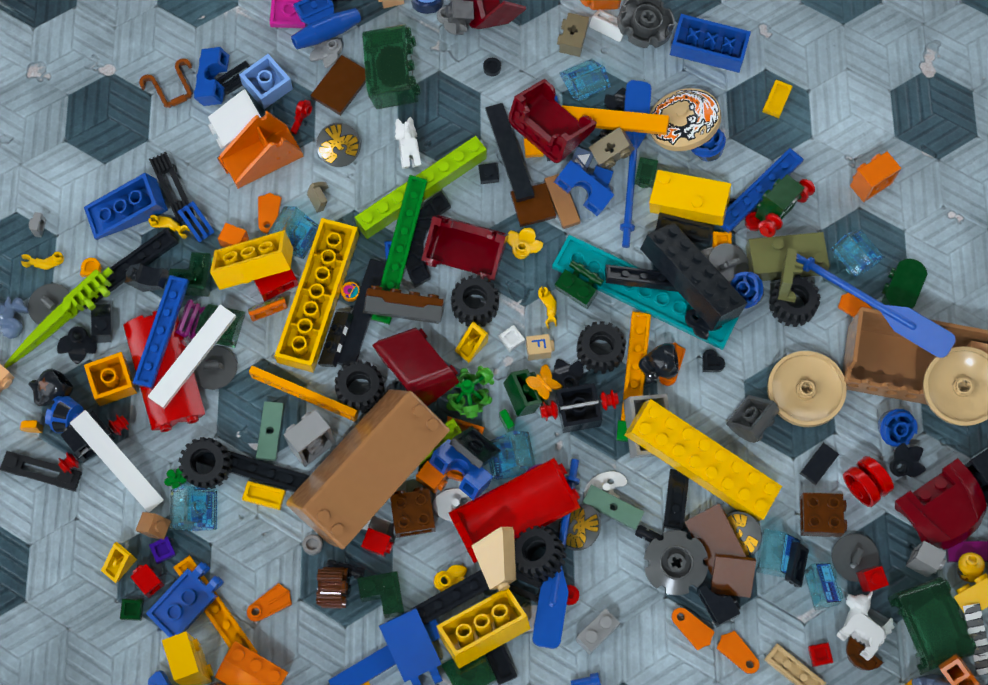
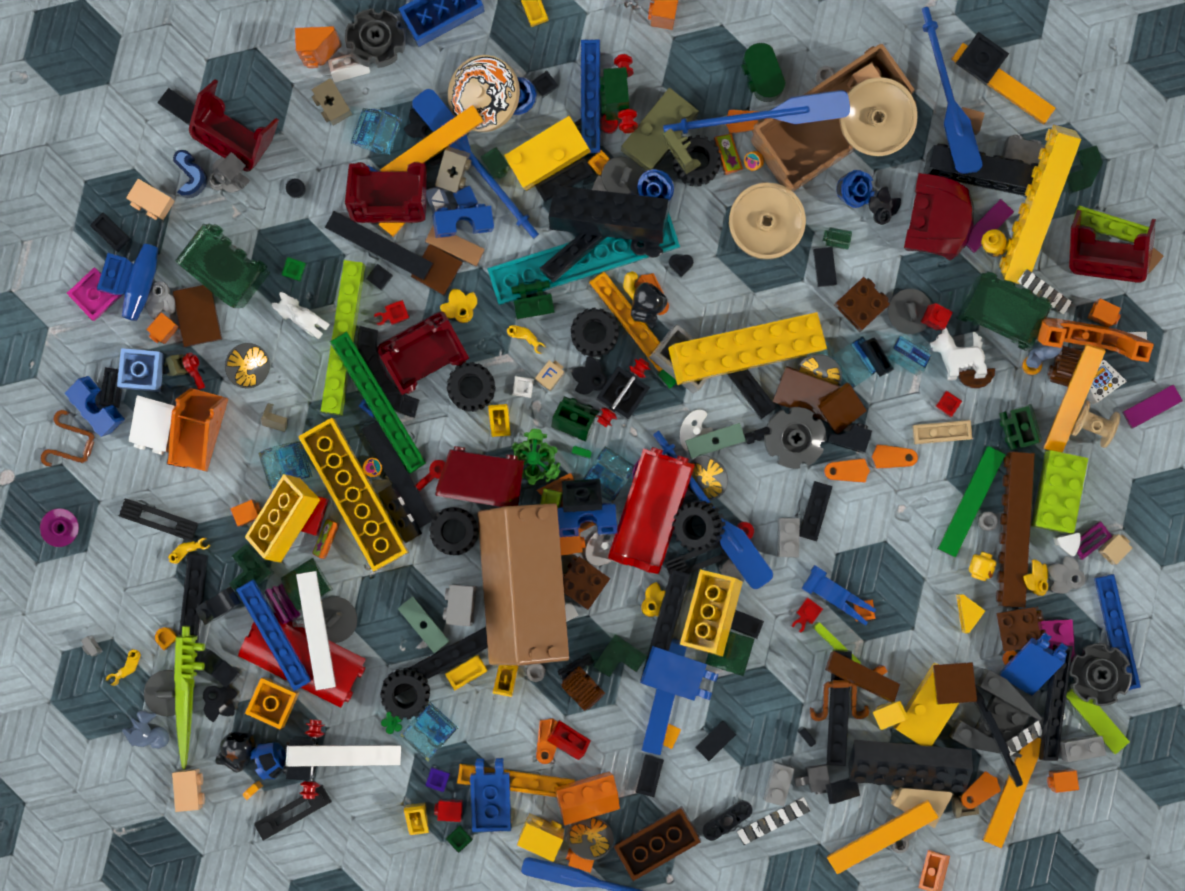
camera: 45 degrees left, 15 degrees up
blue slope [84,173,168,240] -> none
medium nougat brick [135,512,171,540] -> none
blue tile [177,201,214,242] -> none
light orange tile [249,366,359,422] -> none
orange piece [258,193,282,234] -> none
red brick [361,528,394,557] -> none
piece [363,286,444,324] -> none
tan slope [472,527,516,591] -> none
light orange piece [526,364,562,400] -> none
dark grey brick [726,395,779,443] -> none
clear light blue slope [831,230,885,277] -> none
red wheel [843,456,894,507] -> none
light grey brick [906,541,946,577] -> none
none -> magenta dish [40,509,79,547]
none -> orange brick [146,312,180,344]
none -> olive tile [164,354,188,376]
none -> green tile [281,257,306,281]
none -> red plate [374,300,410,326]
none -> red plate [415,460,445,491]
none -> yellow slope [493,665,518,697]
none -> black plate [532,71,558,98]
none -> red slope [547,720,591,760]
none -> yellow arm [623,271,638,300]
none -> slope [713,134,743,175]
none -> light orange tile [744,151,764,171]
none -> black tile [799,481,833,542]
none -> clear green brick [822,227,852,250]

